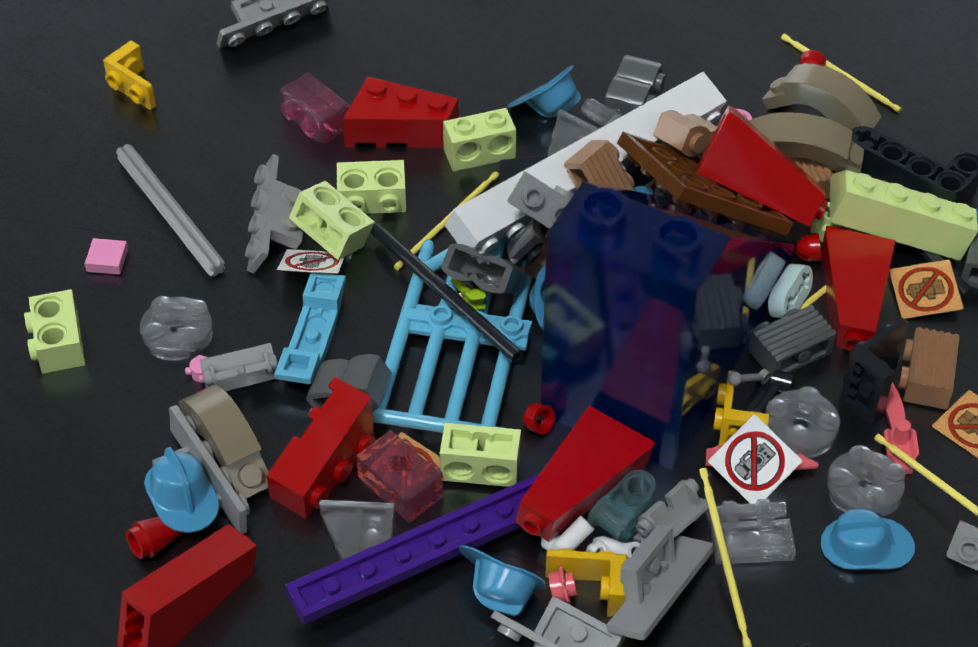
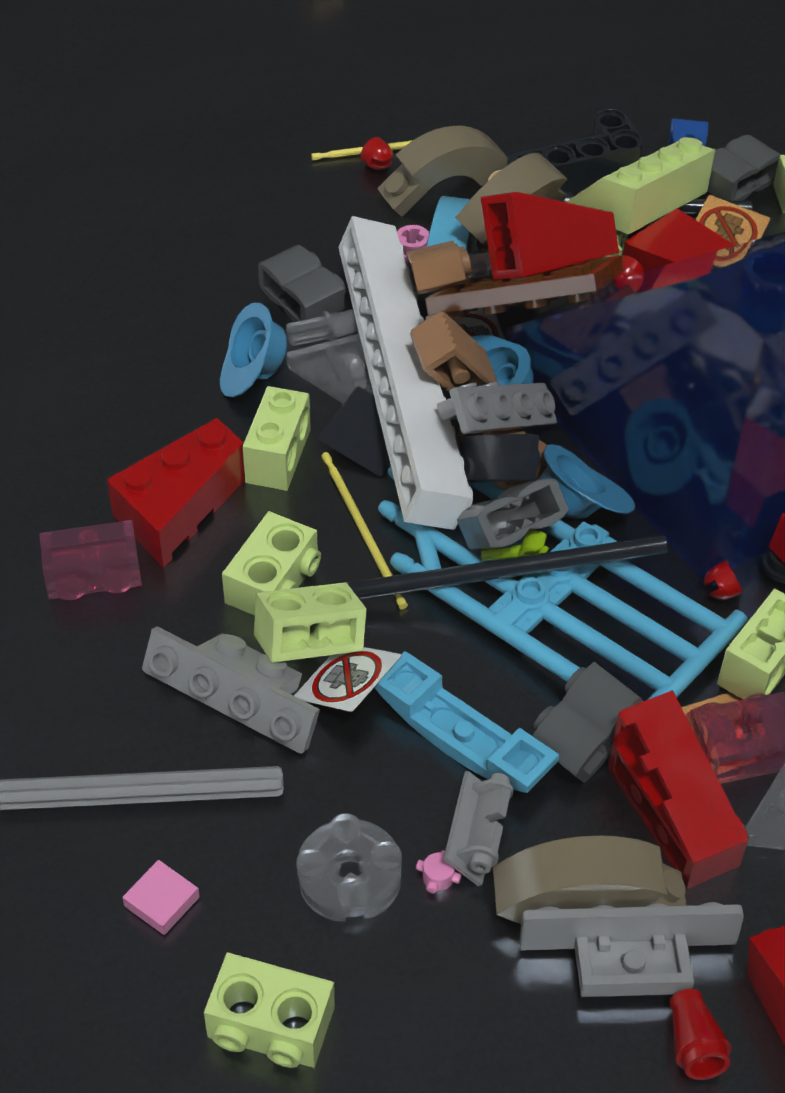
camera: 60 degrees left, 0 degrees up
dark azure piece [144,447,219,533] -> none

